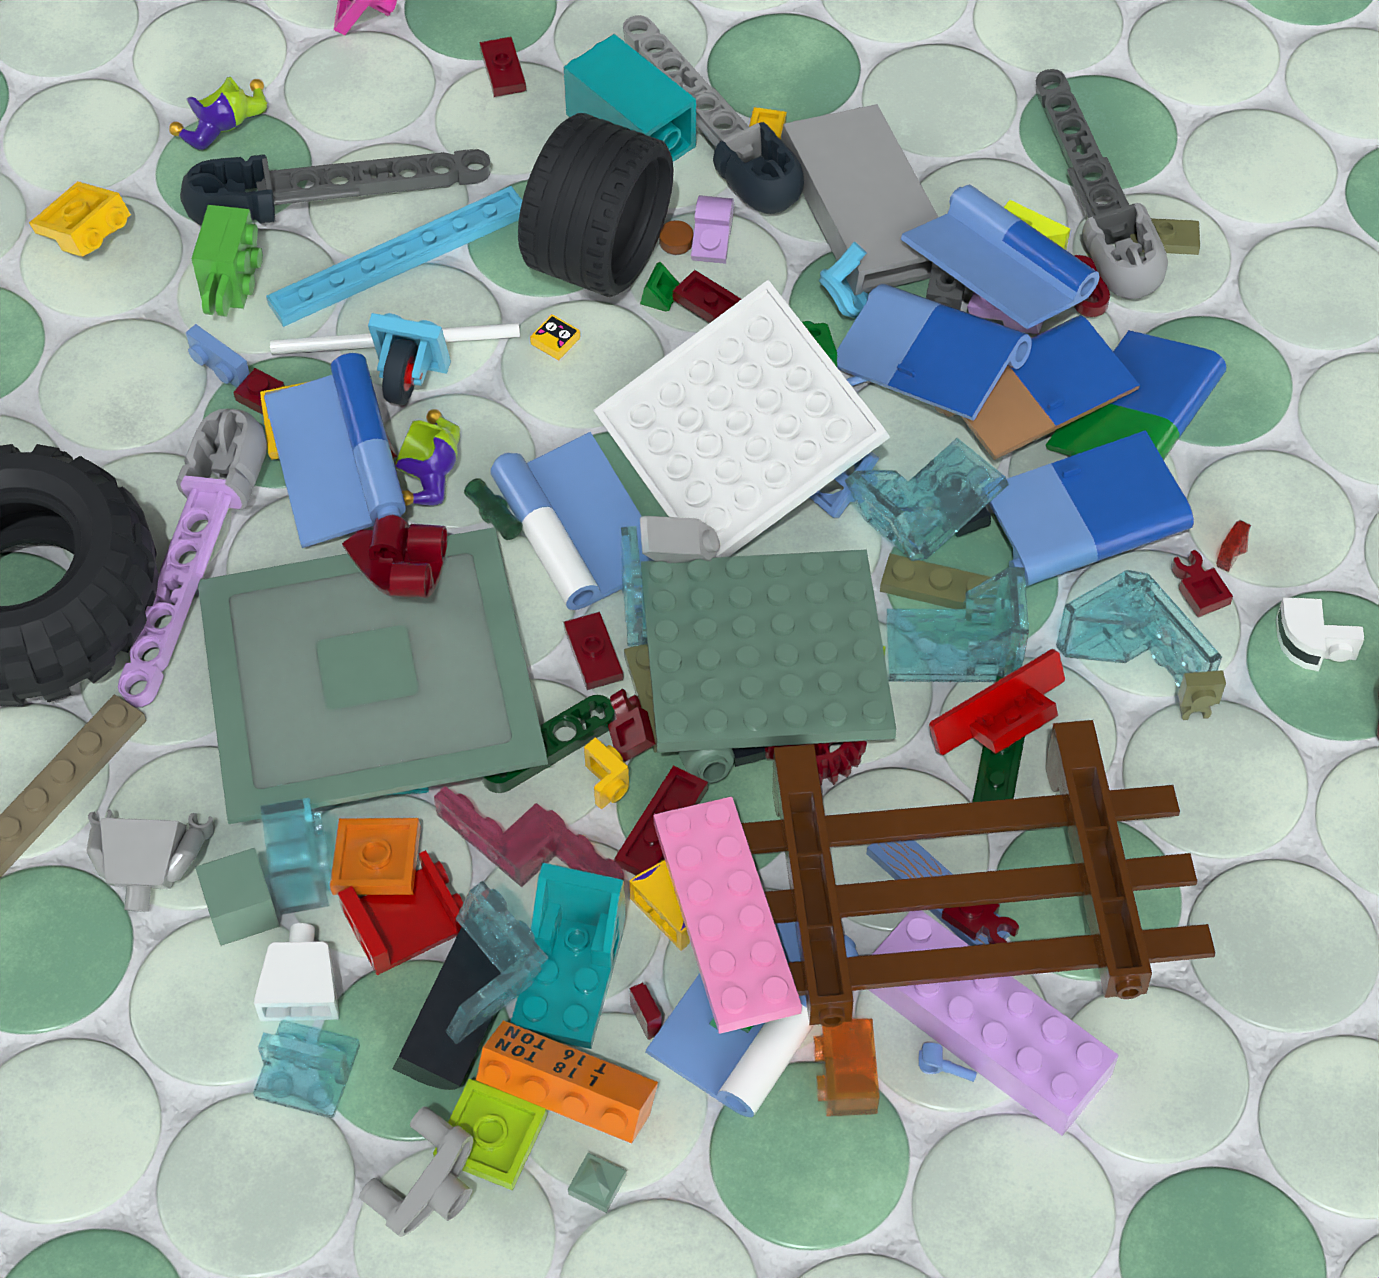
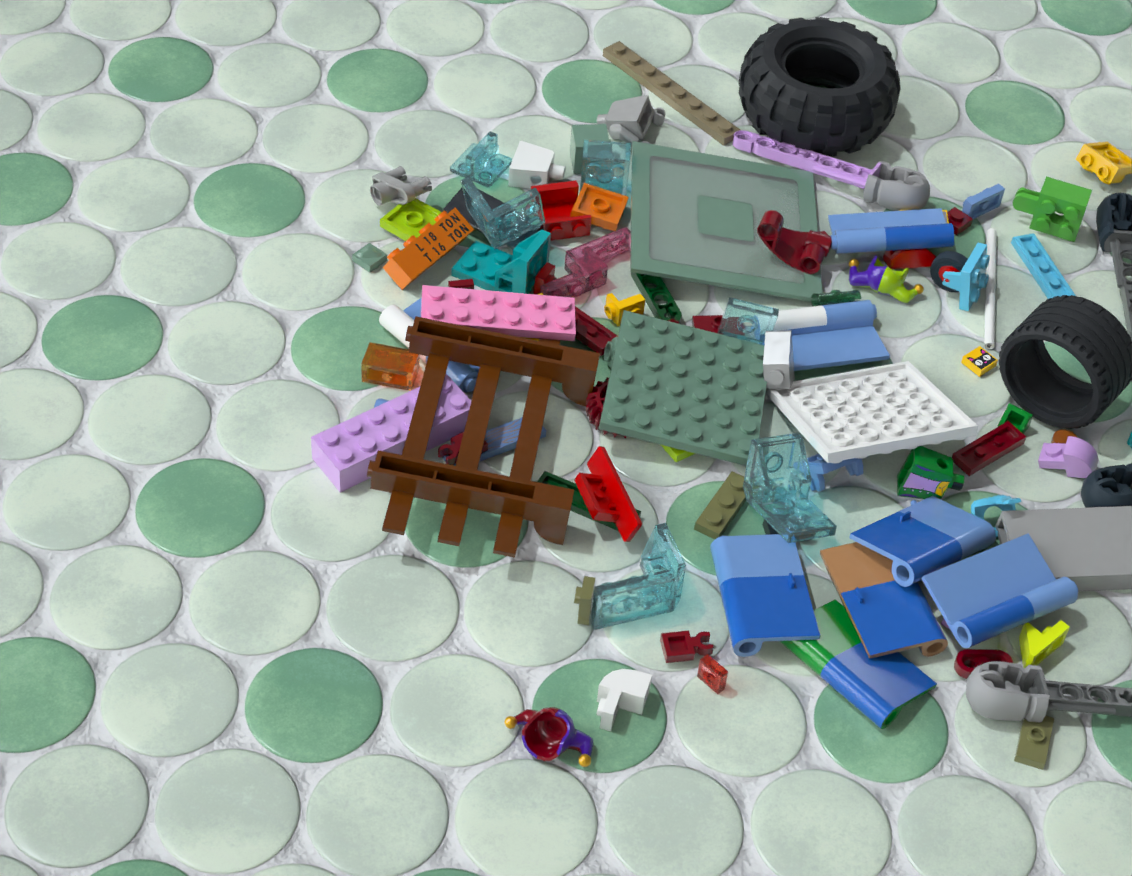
camera: 100 degrees right, 10 degrees down
clear light blue bracket [886,567,1029,682] -> none

